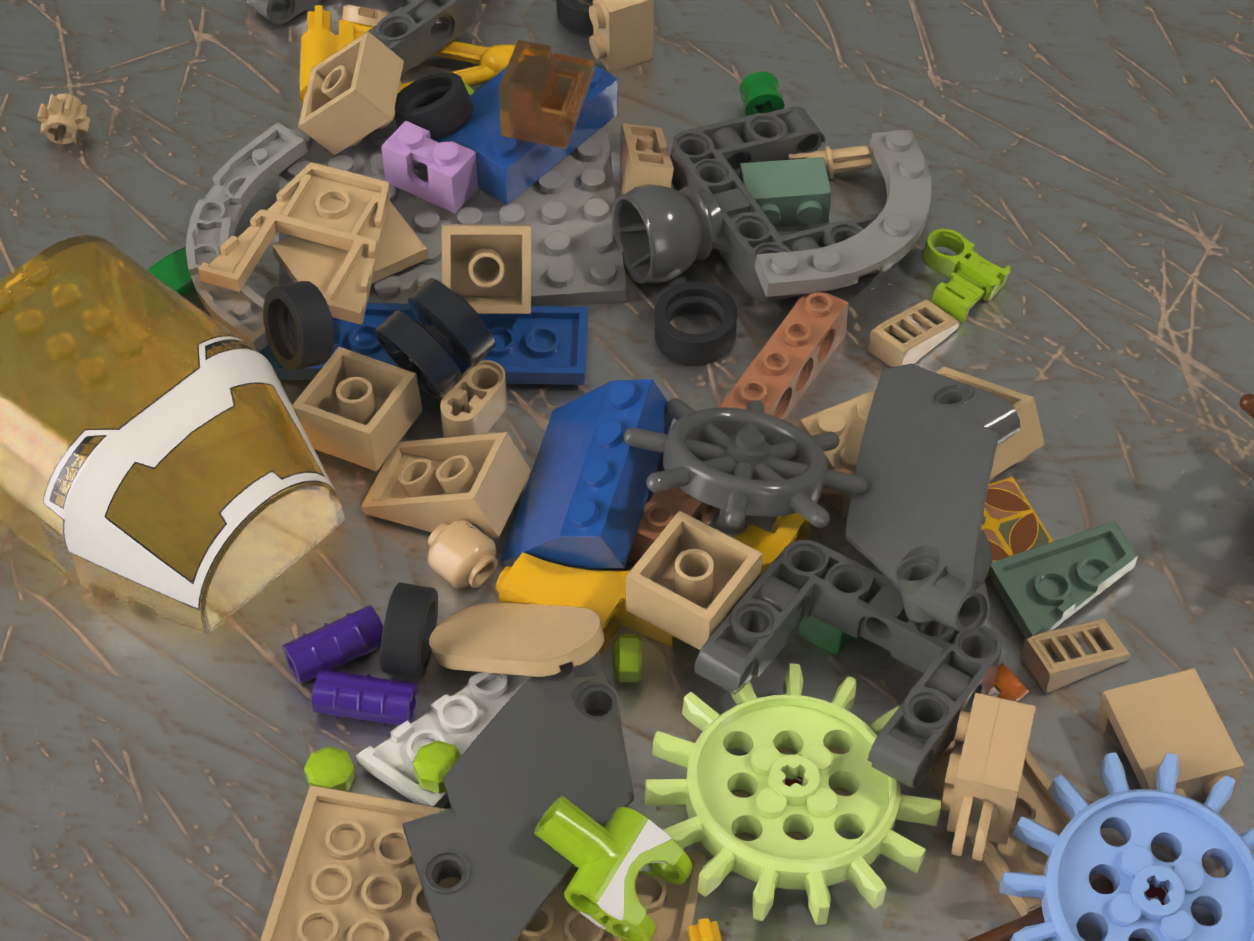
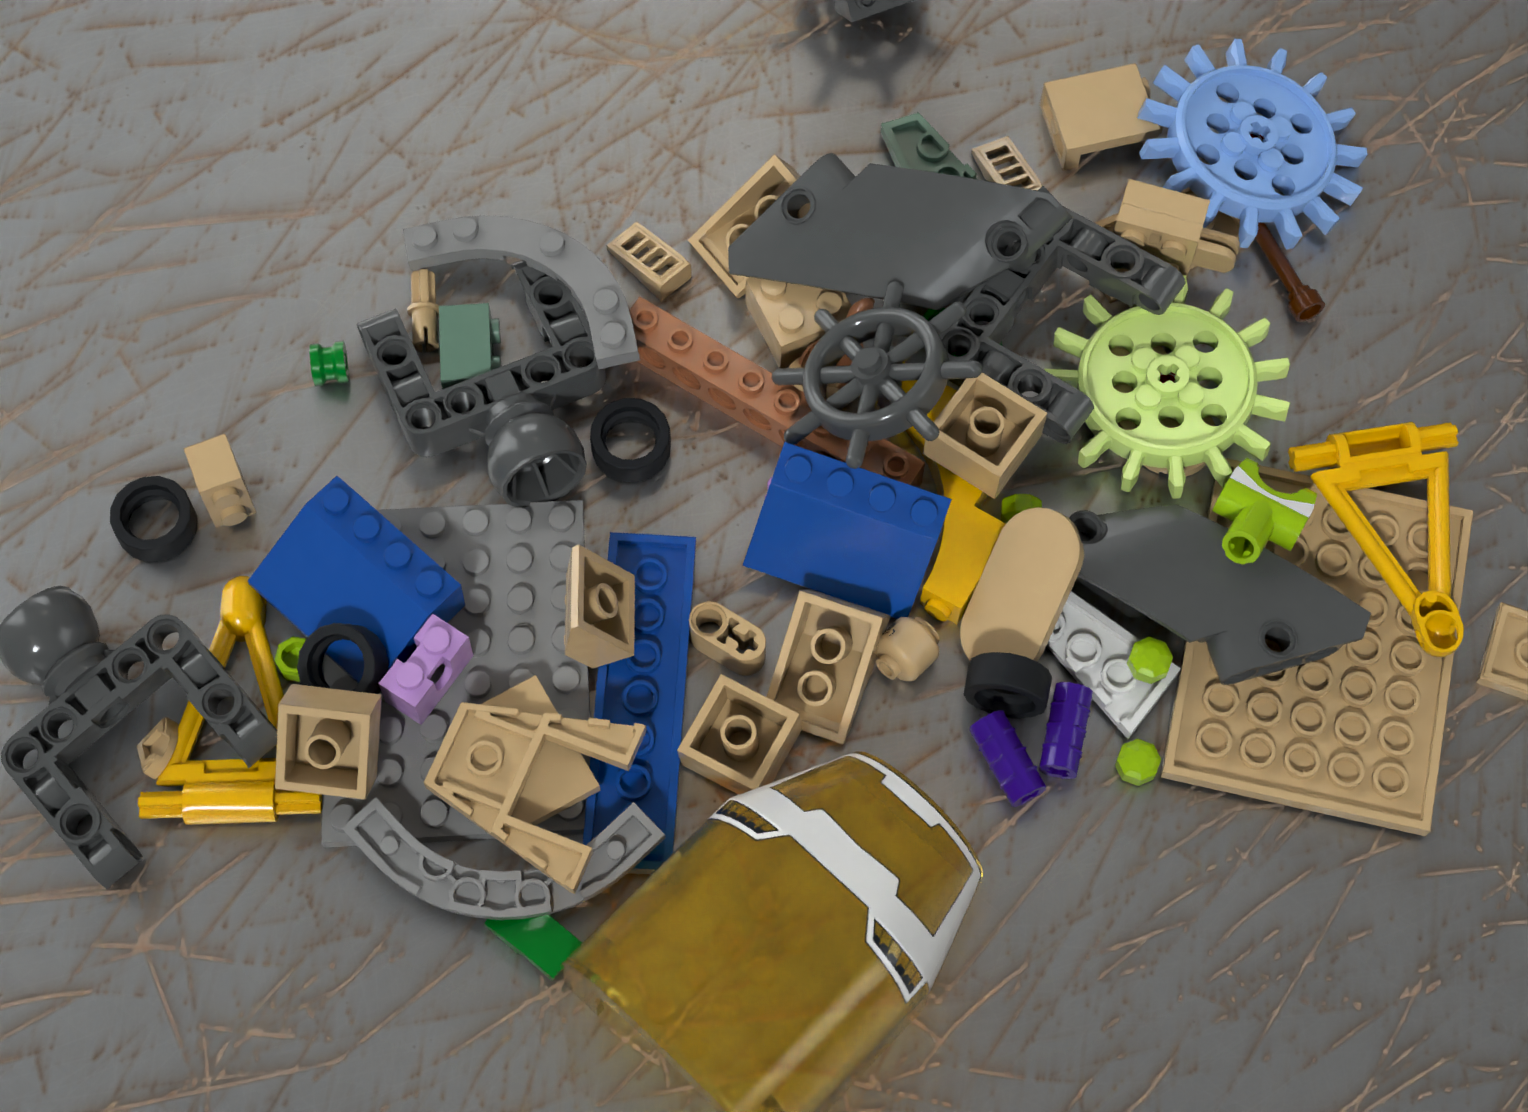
camera: 90 degrees left, 15 degrees up
tan gear [37,93,91,145] -> none
black tyre [263,281,334,371] -> none
black wheel [374,278,496,400] -> none
clear orange plate [499,40,595,149] -> none
tan slope [621,123,674,195] -> none
lime piece [922,228,1011,323] -> none

